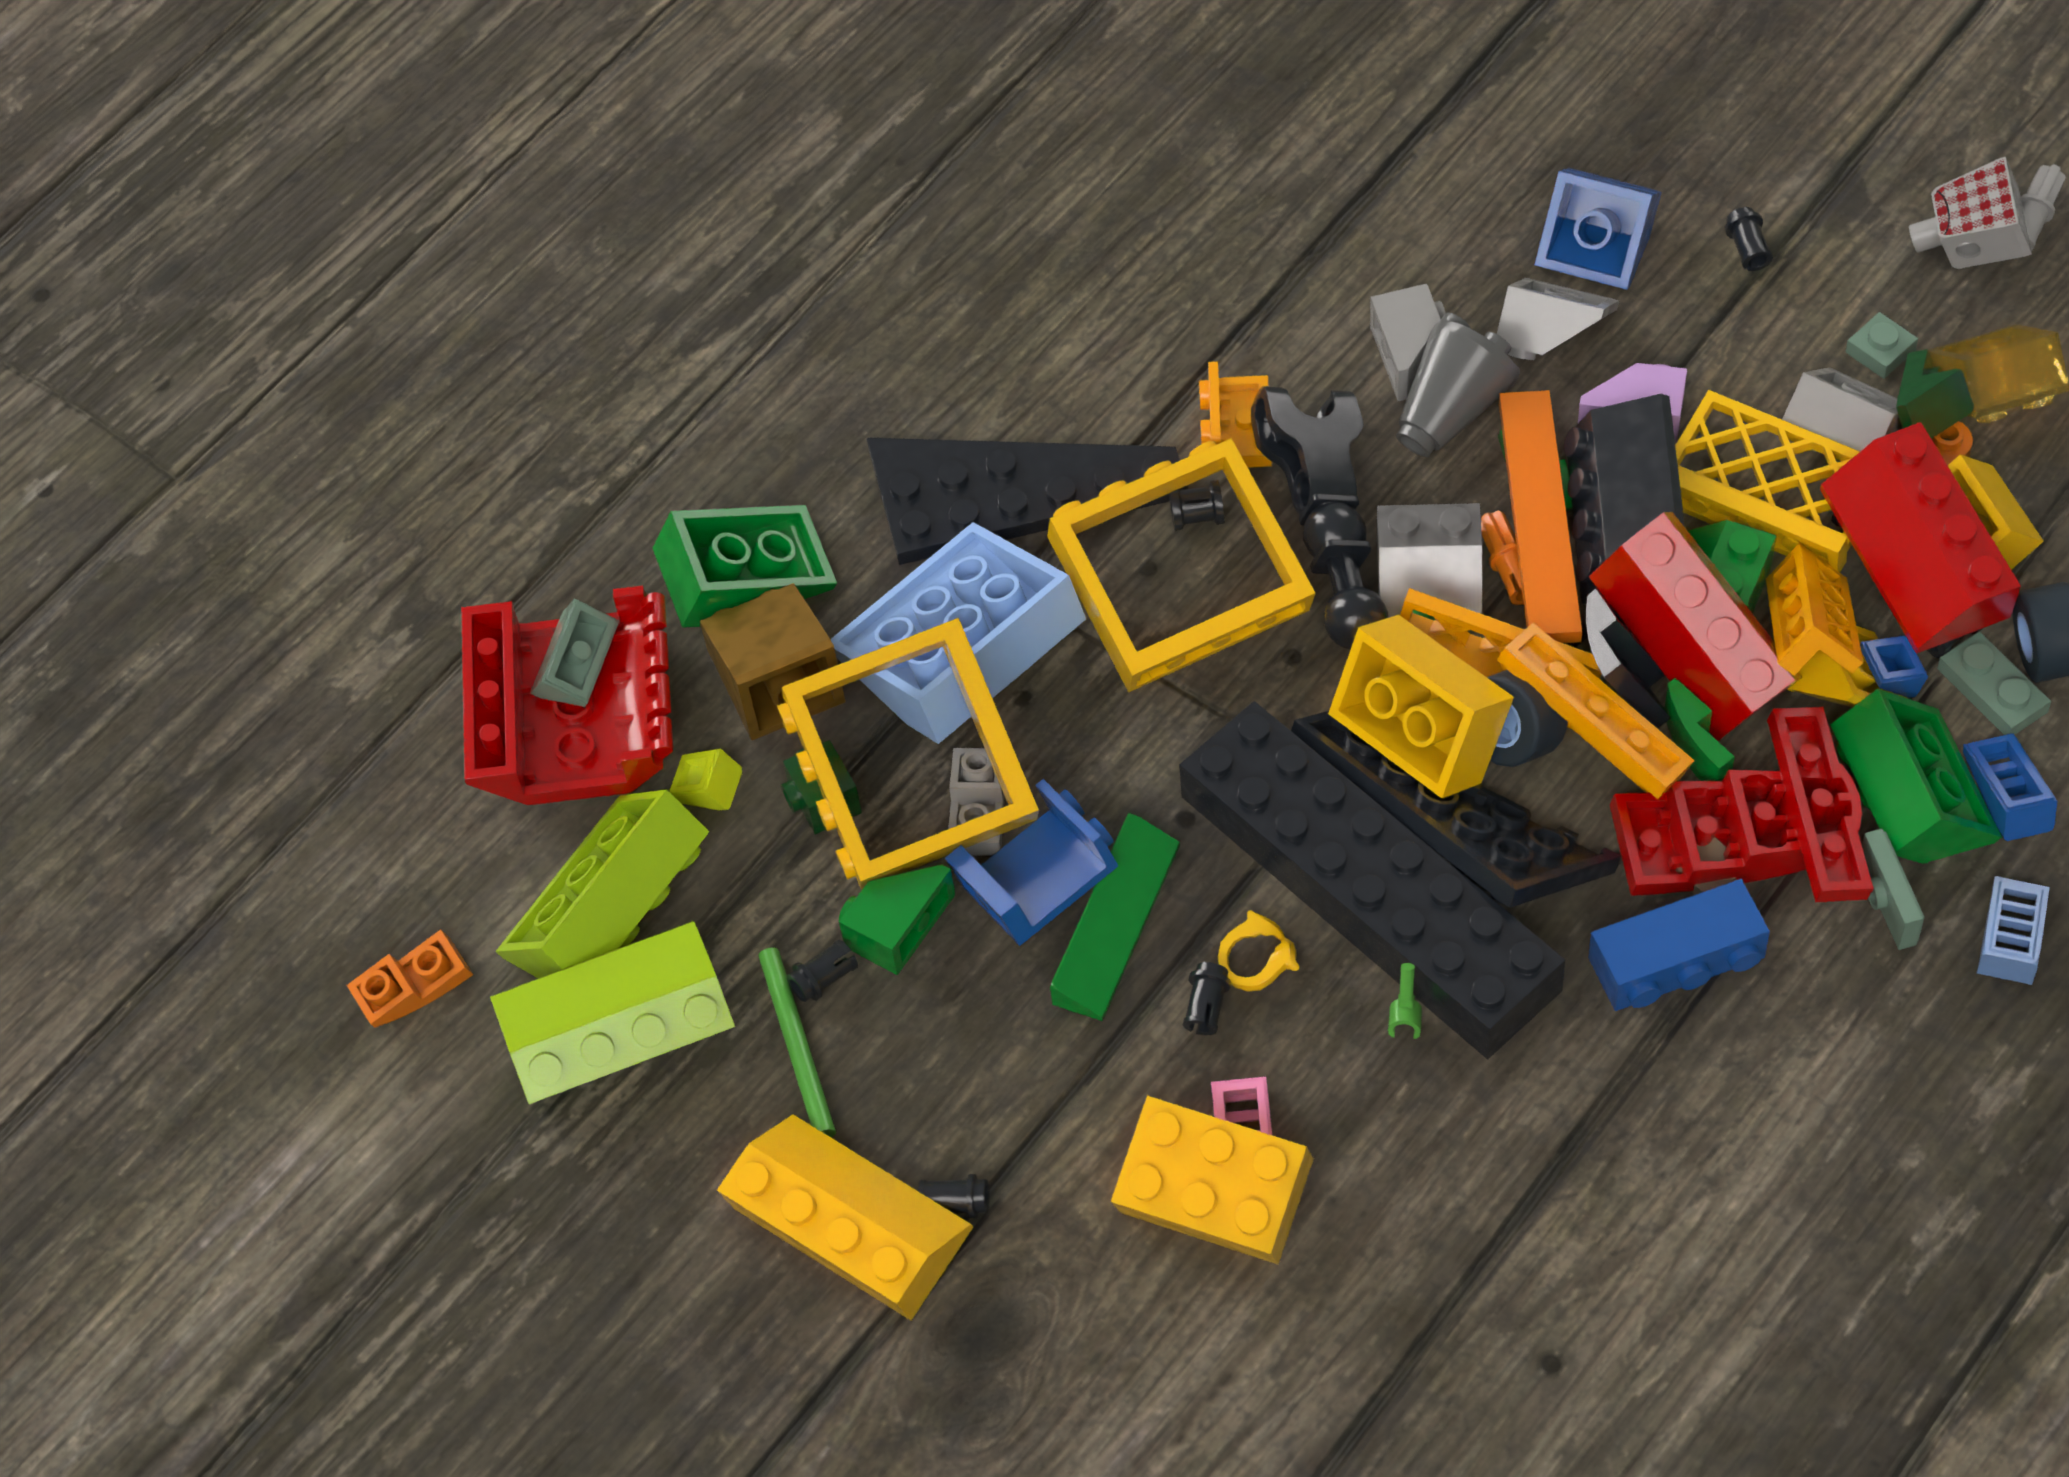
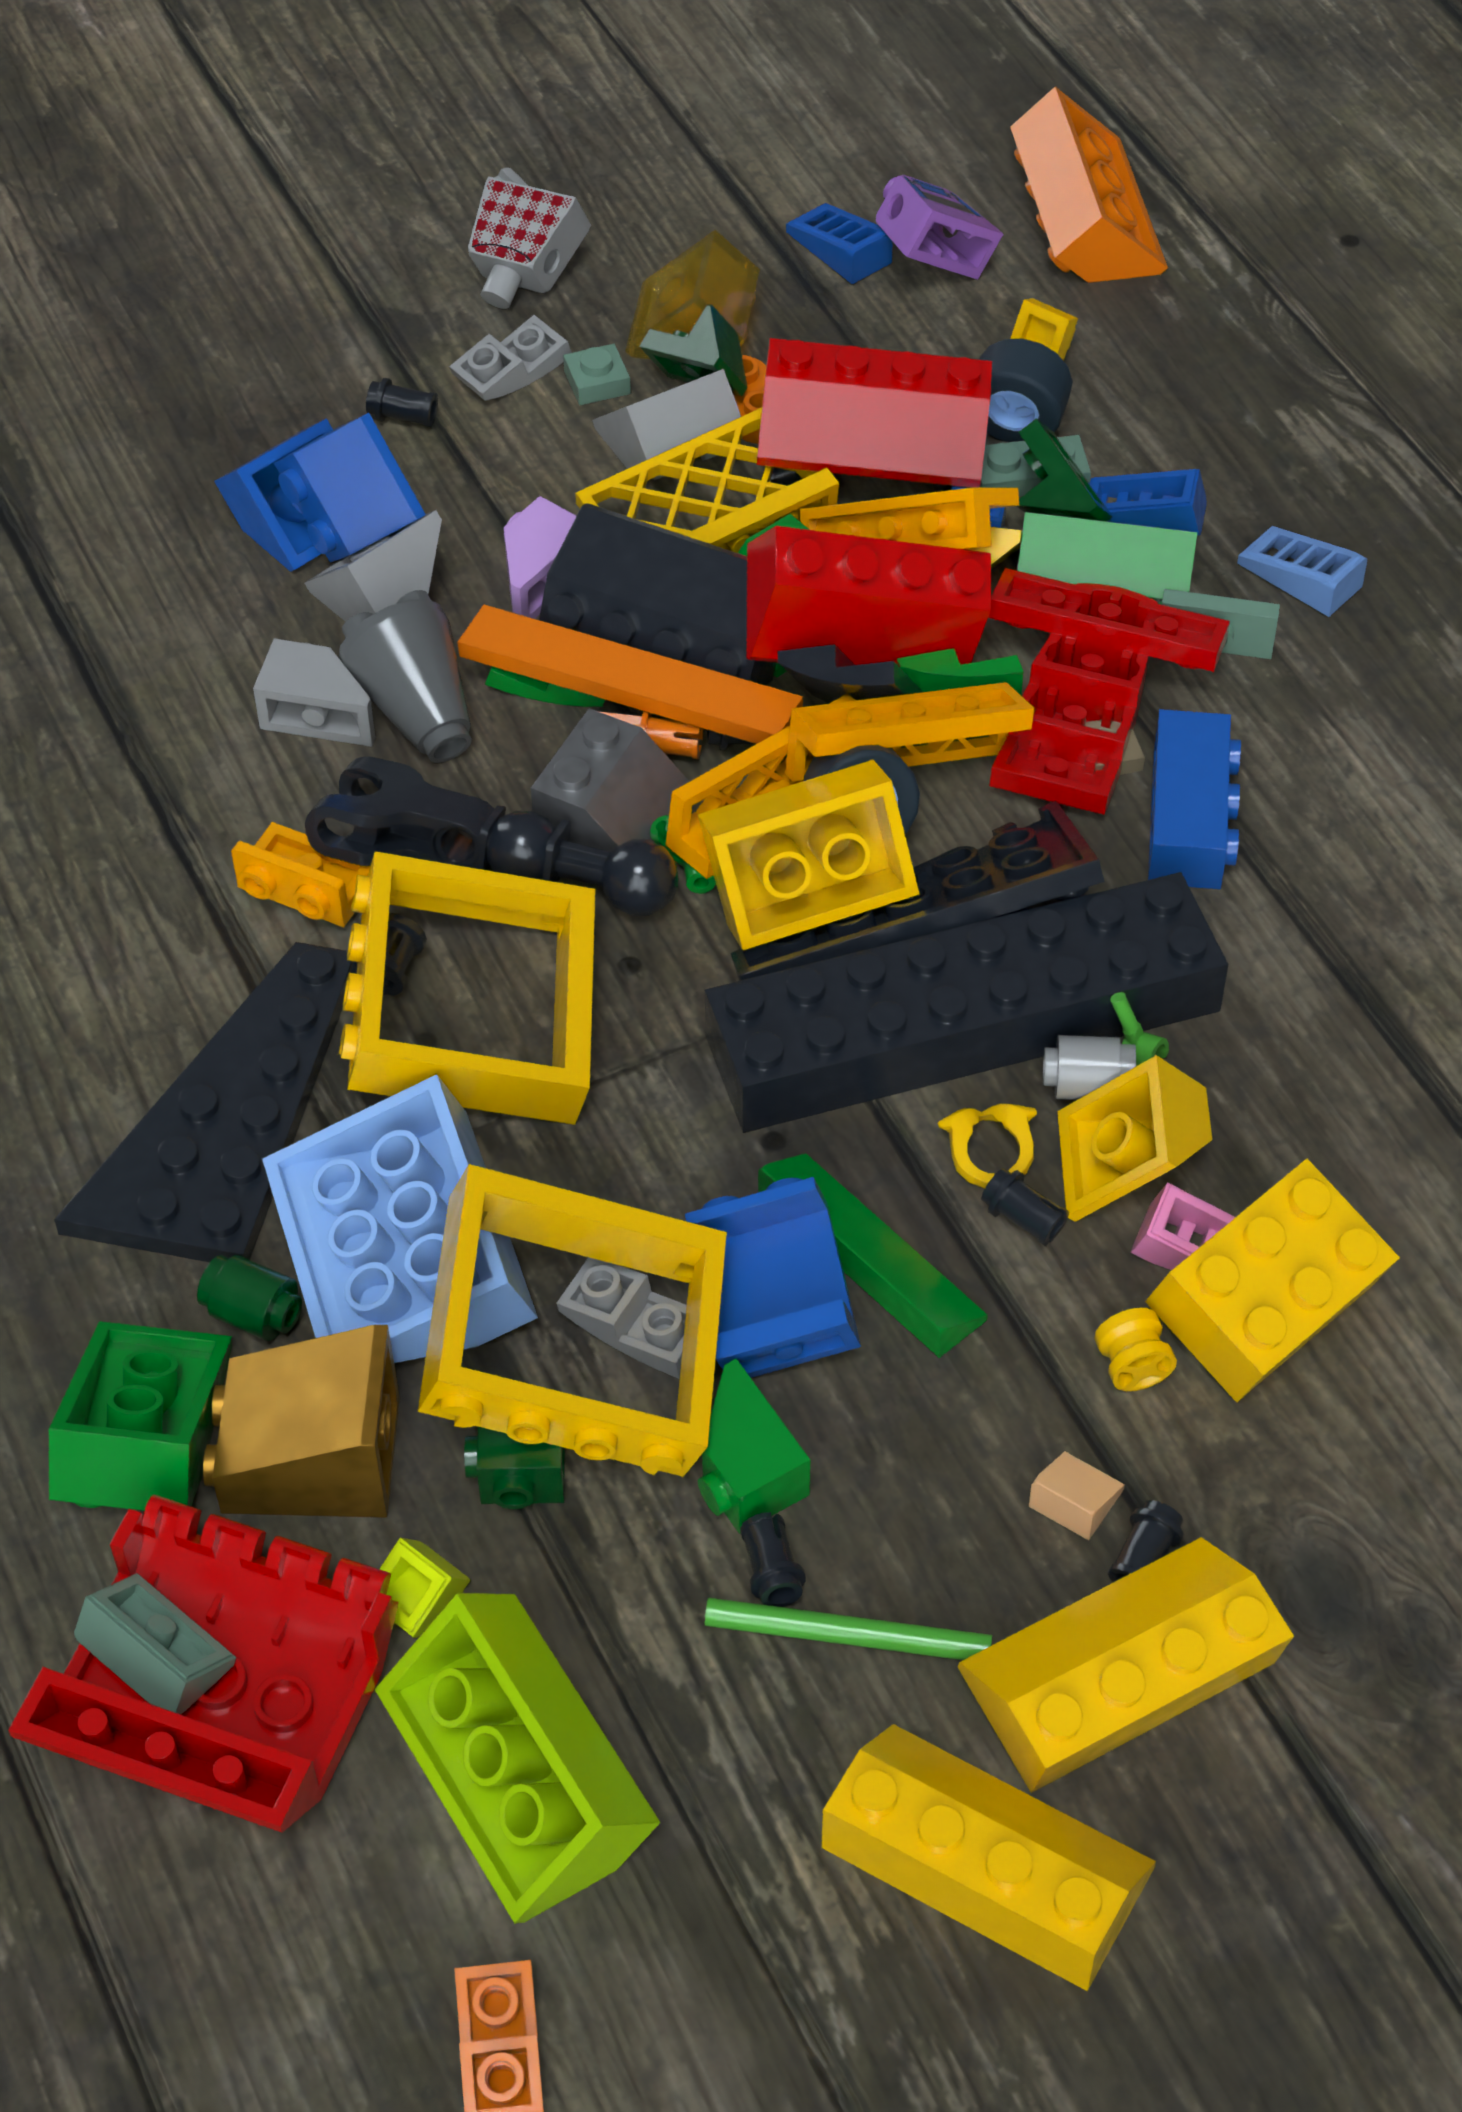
camera: 70 degrees left, 5 degrees down
lime slope [490,921,735,1104] -> none
none -> dark green brick [197,1255,302,1341]
none -> blue slope [274,413,426,563]
none -> light grey slope [449,315,572,401]
none -> yellow slope [822,1724,1156,1992]
none -> dark green slope [1016,418,1113,522]
none -> light nougat slope [1029,1451,1125,1540]
none -> light grey brick [1043,1035,1136,1100]
none -> yellow slope [1057,1055,1212,1222]
none -> yellow wheel [1094,1308,1177,1391]

